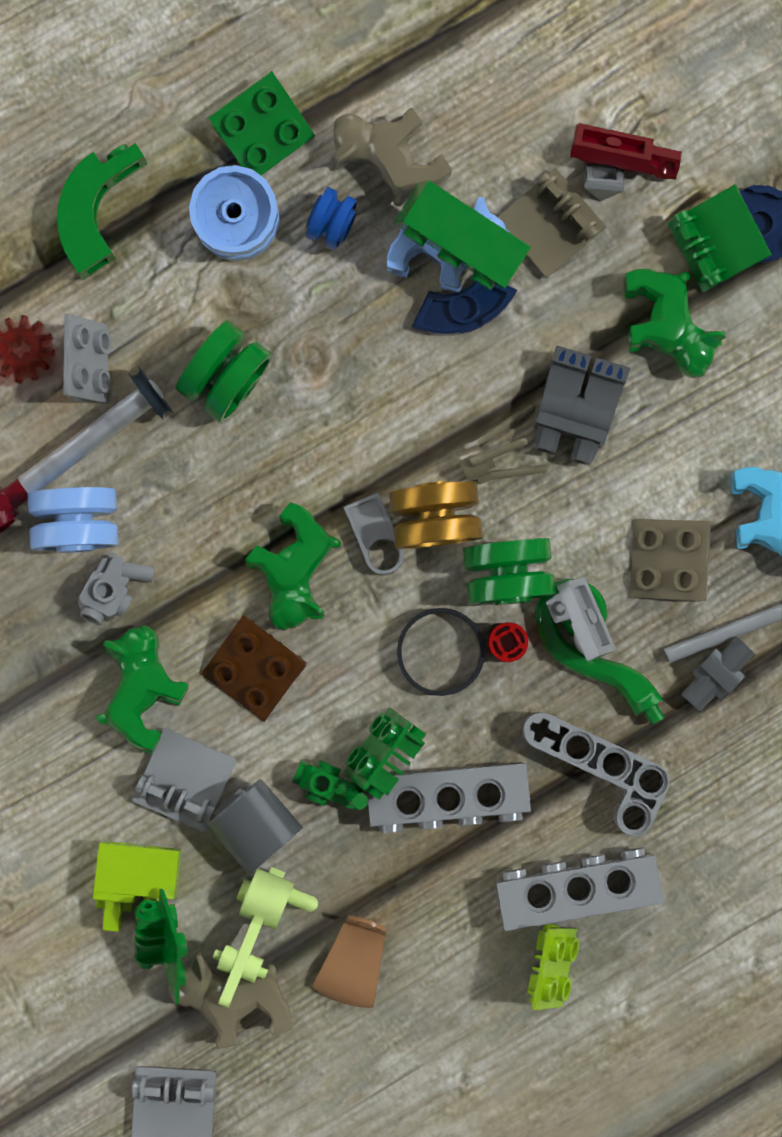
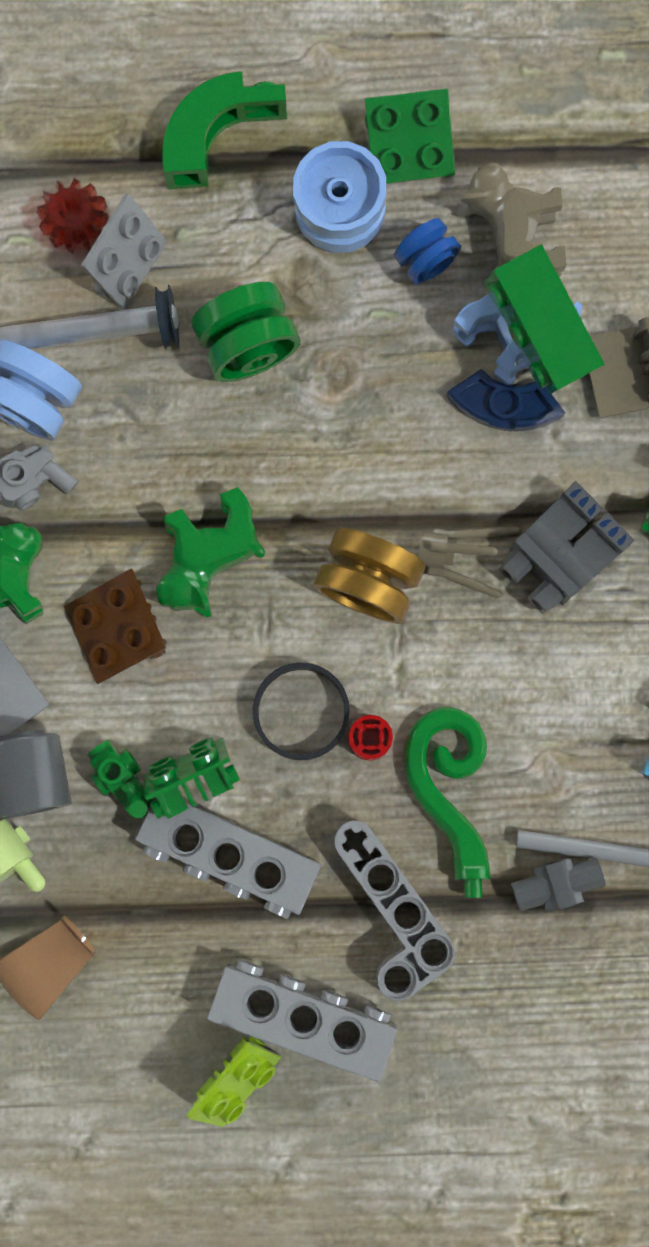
camera: 30 degrees right, 5 degrees down
light grey piece [344,493,404,575] -> none
green wheel [463,538,556,606] -> none
light grey hinge [546,577,616,661] -> none
dark tan hinge [630,519,711,602] -> none

